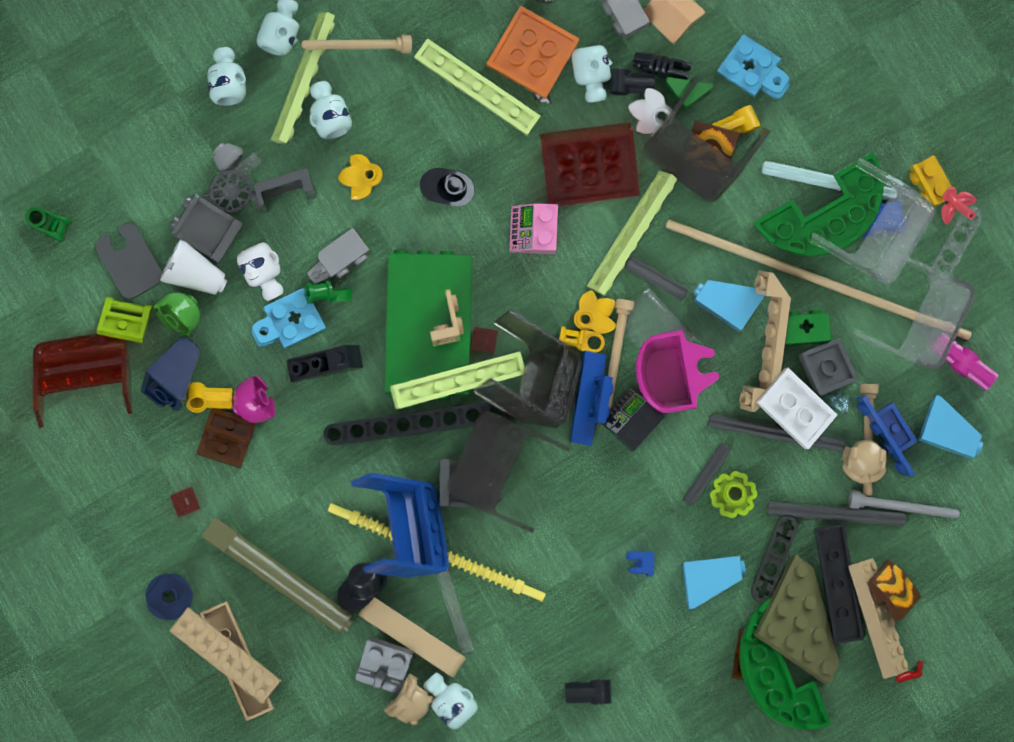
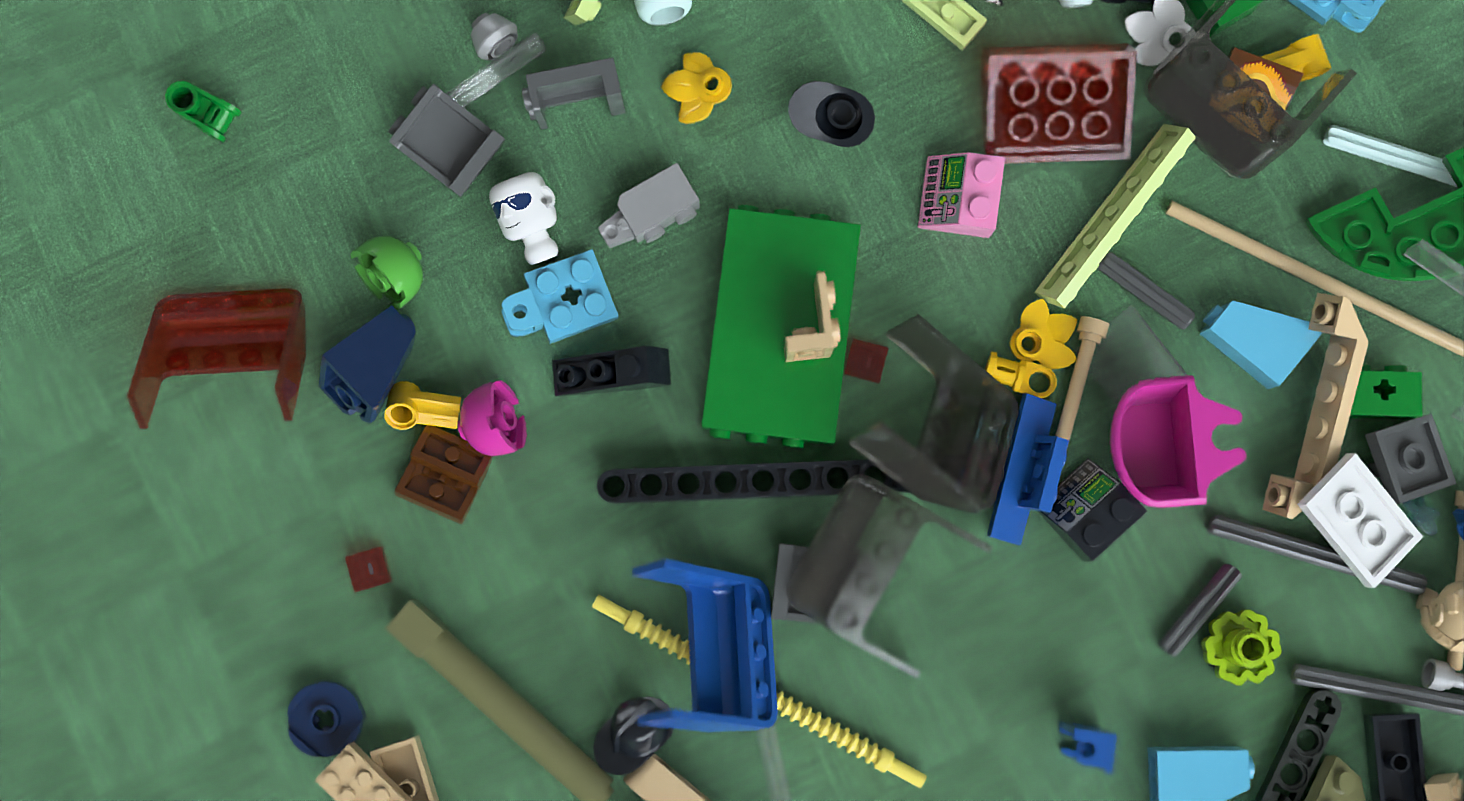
camera: 10 degrees right, 0 degrees up
dark grey piece [95,223,162,299] -> none
lime plate [97,297,153,343] -> none
white cone [160,239,227,295] -> none
dark grey wheel [209,169,252,213] -> none
green connector [304,280,352,304] -> none
yellowish green plate [390,352,526,409] -> none

